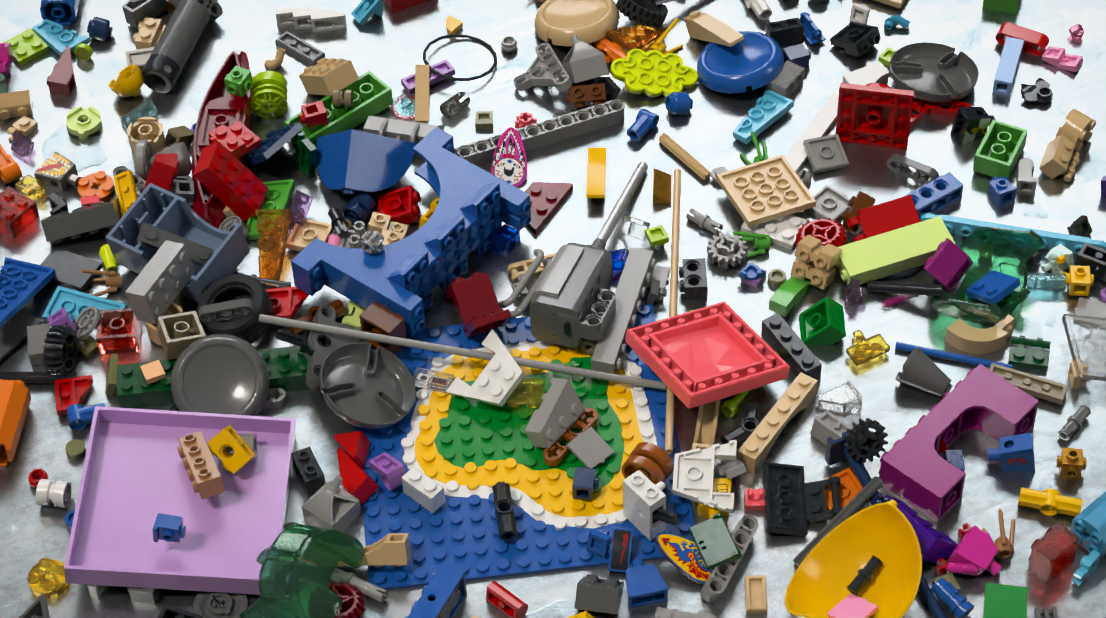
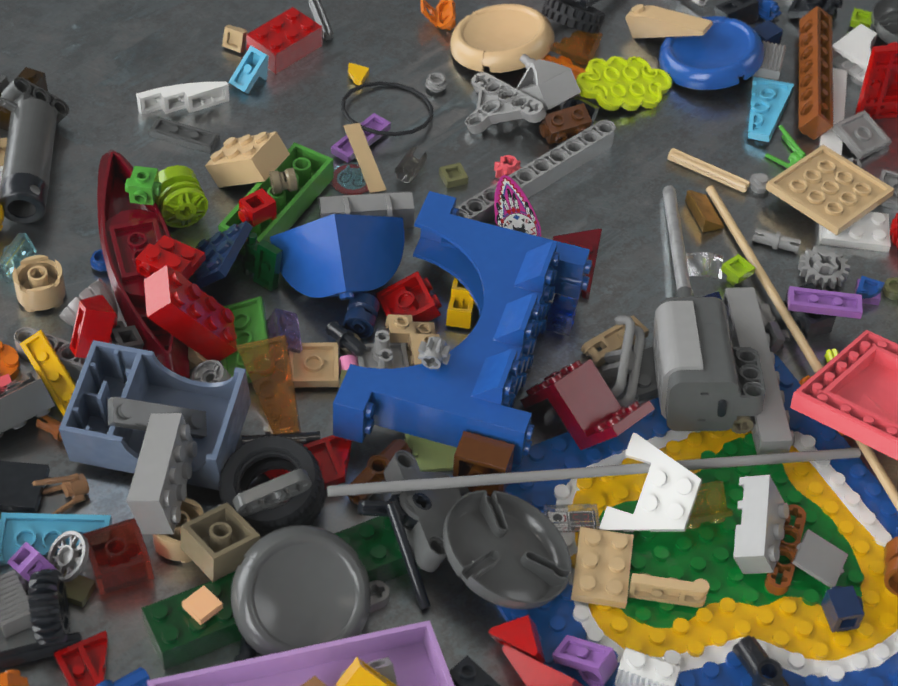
camera: 25 degrees left, 0 degrees up
neon yellow cone [99,244,118,272] -> none
olive tile [105,353,118,396] -> none
light grey wheel [134,140,152,180] -> none
dark tan brick [166,125,194,147] -> none
tan arm [264,48,286,71] -> none
yellow slope [586,147,606,198] -> none
blue piece [627,108,659,142] -> none
yellow plant [648,18,683,55] -> none
blue head [665,92,693,115] -> none
bright green plant [733,231,770,258] -> none
none -> black bar [385,501,431,609]
none -> tan plate [571,527,634,609]
none -> tan plate [628,573,710,608]
none -> medium lavender plate [788,286,863,319]
none -> dark orange brick [798,6,833,140]

